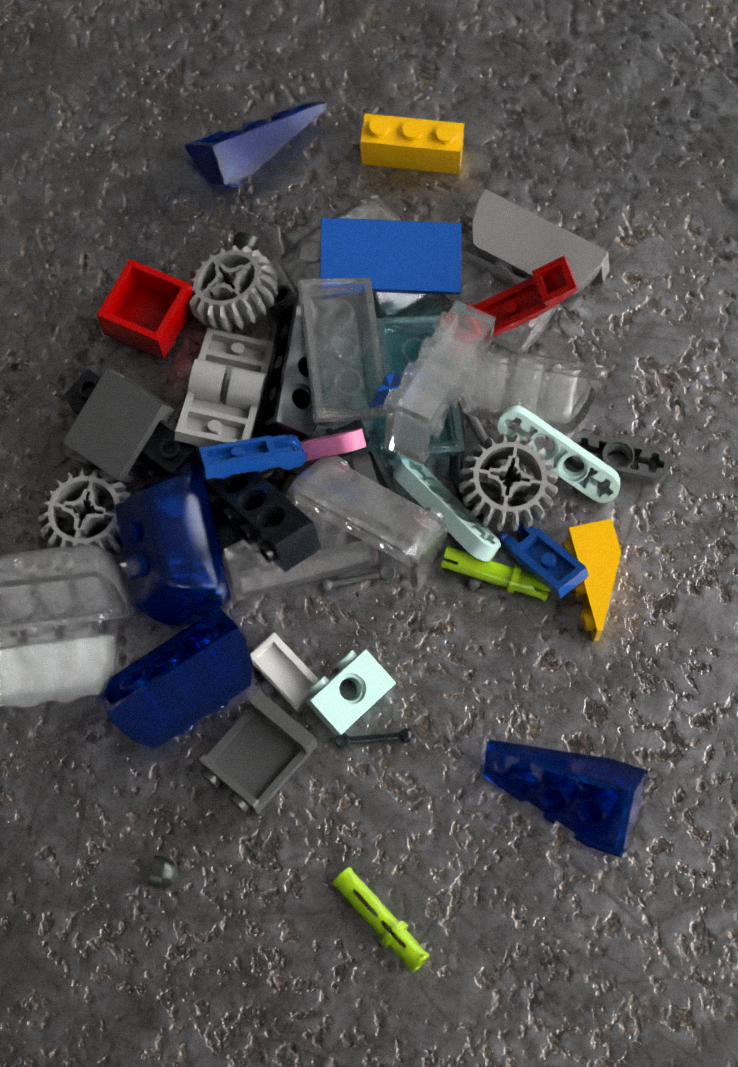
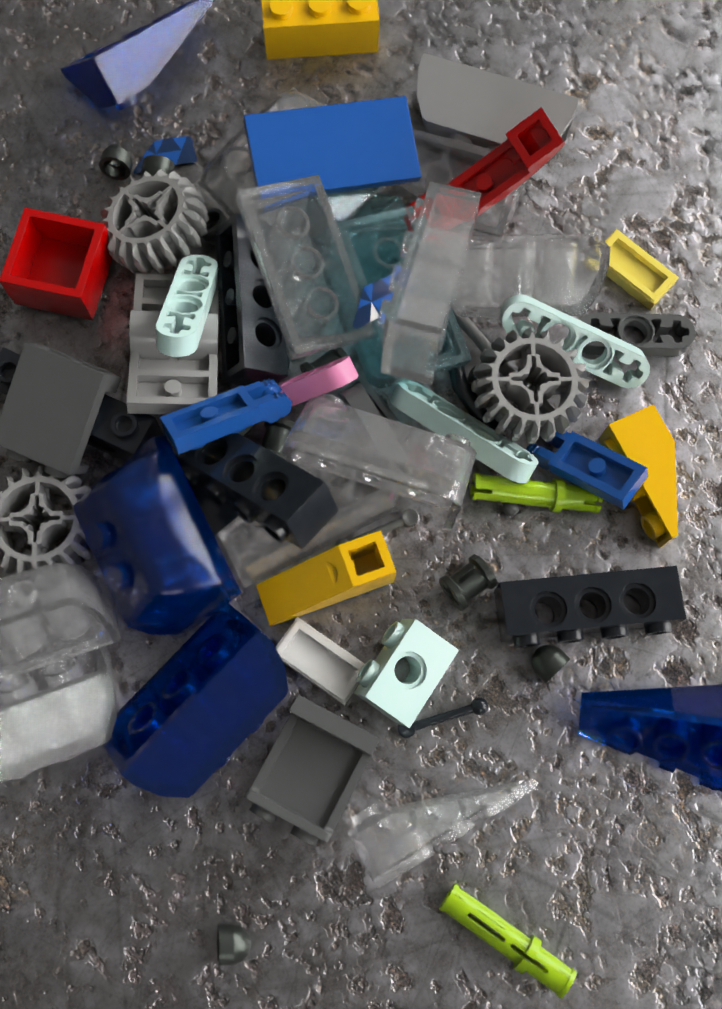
camera: 20 degrees left, 5 degrees up
none -> pearl dark grey hinge [99,144,133,180]
none -> dark blue sticker [133,136,197,174]
none -> light aqua beam [156,255,218,357]
none -> yellow slope [256,530,397,627]
none -> clear wedge [347,778,540,889]
none -> pearl dark grey bush [439,554,498,611]
none -> black brick [494,566,686,648]
none -> pearl dark grey hinge [532,645,571,684]
none -> light yellow tile [589,229,679,310]

